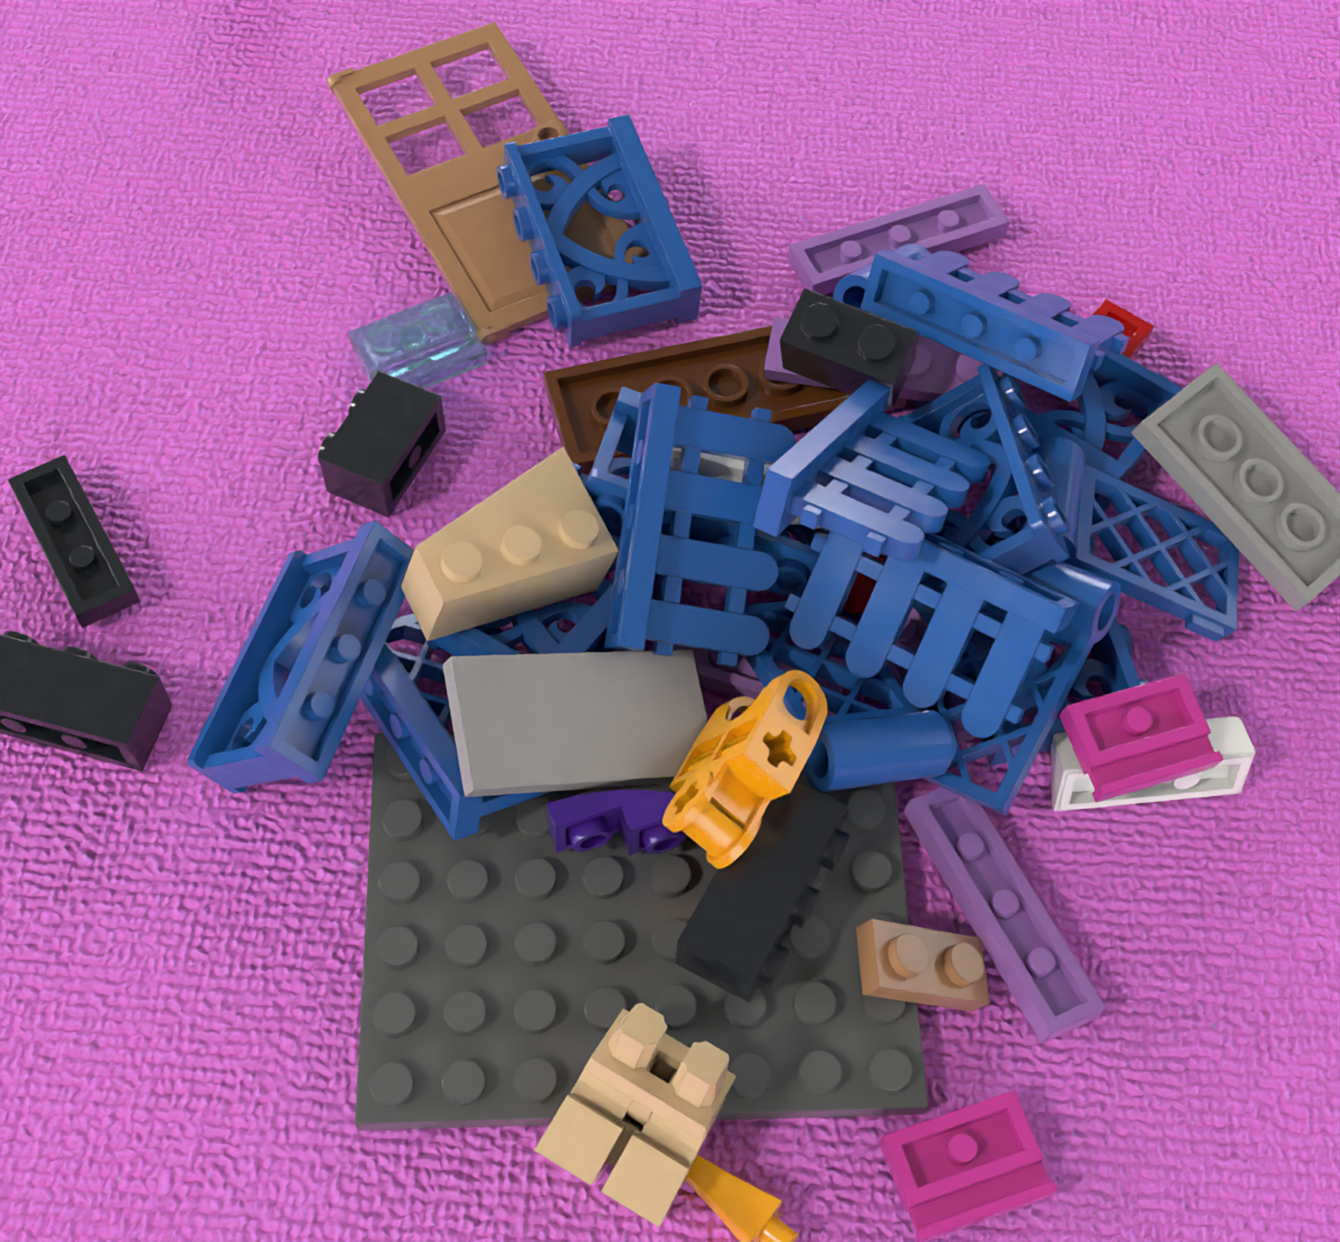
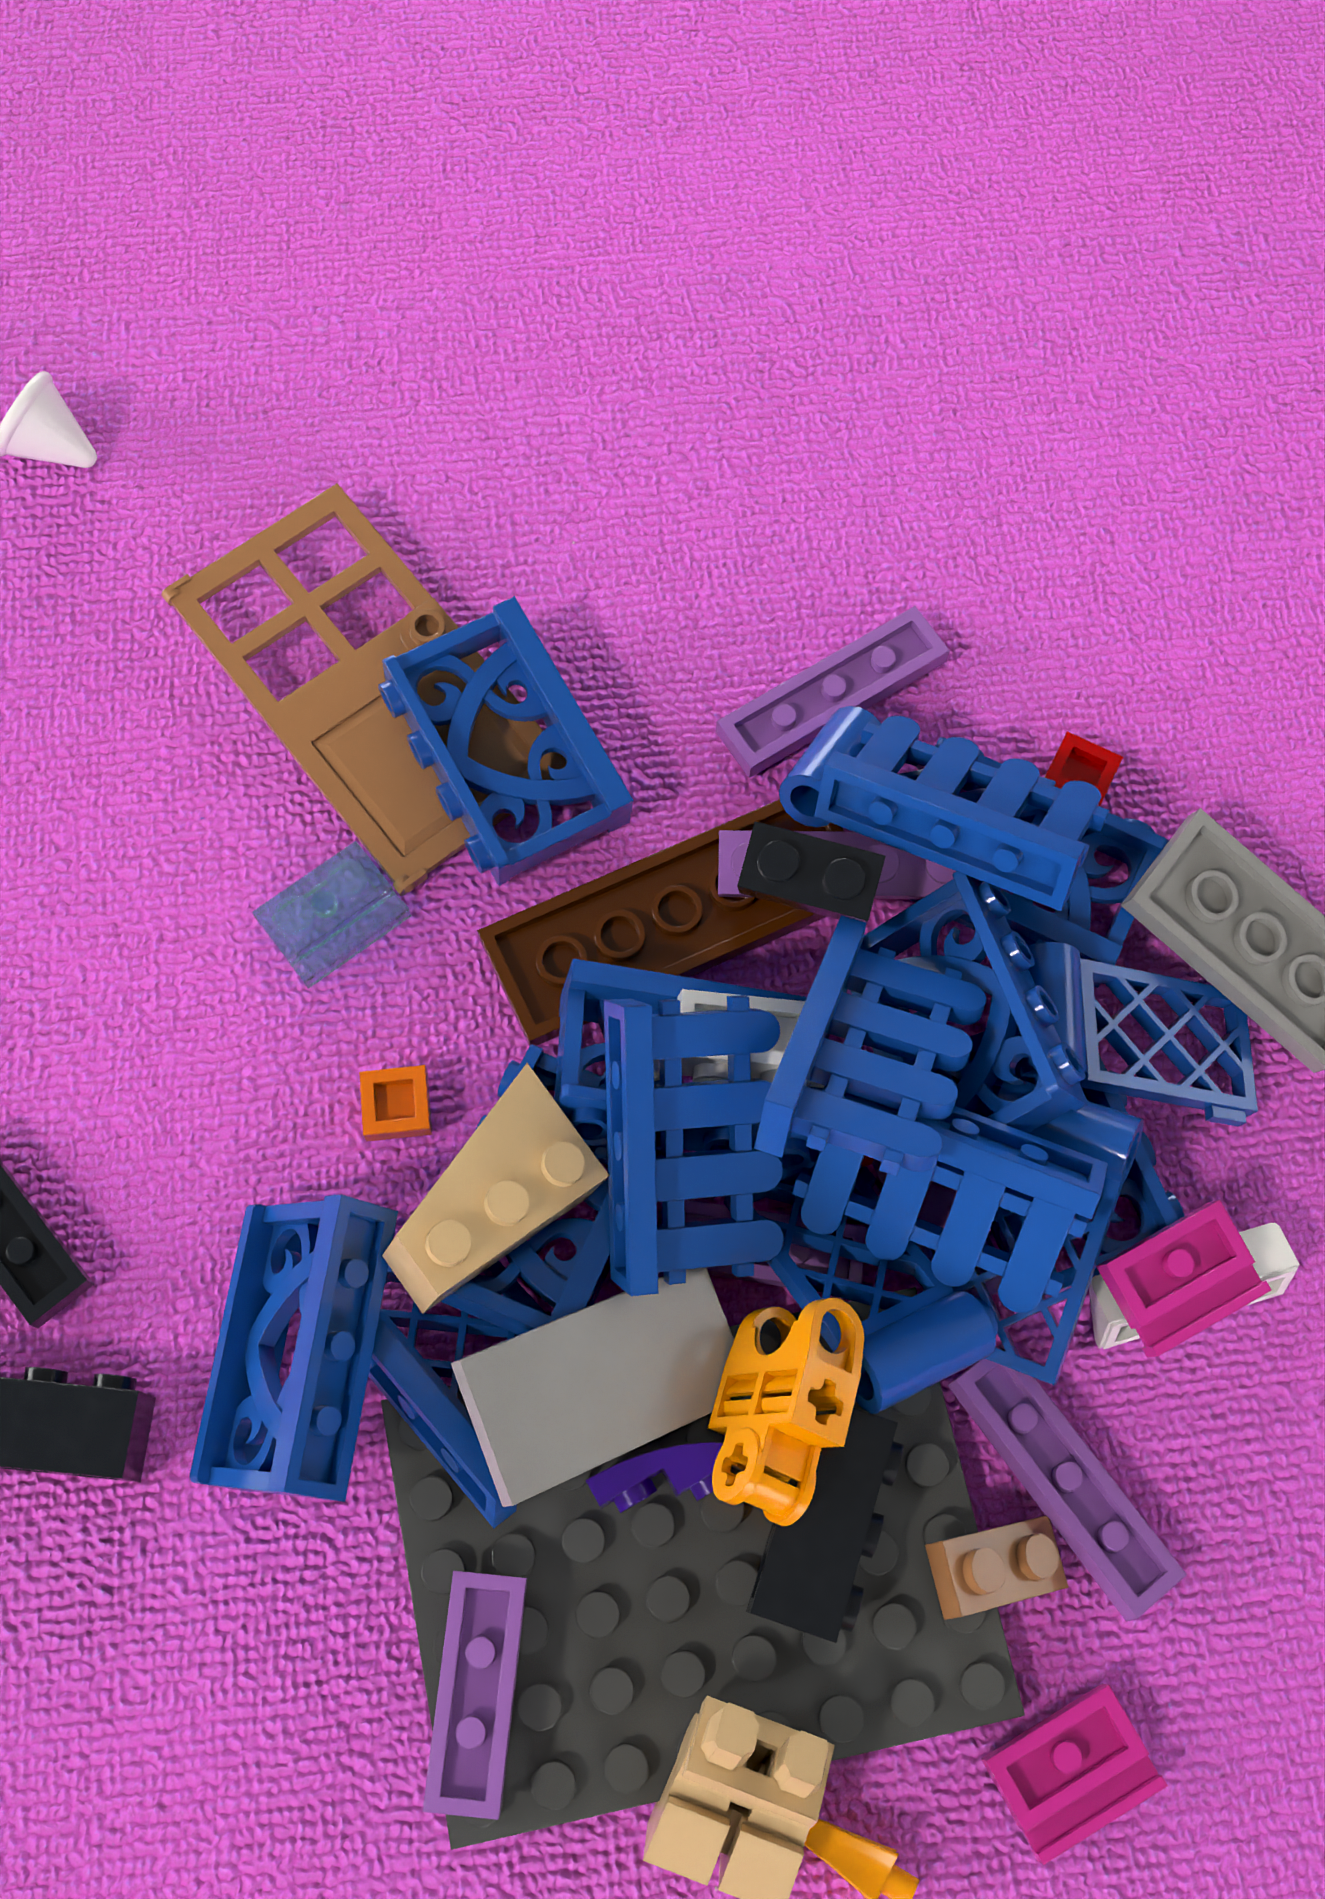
camera: 10 degrees left, 10 degrees up
black brick [318,371,446,518] -> none
none -> orange plate [359,1065,432,1142]
none -> medium lavender plate [422,1571,528,1820]

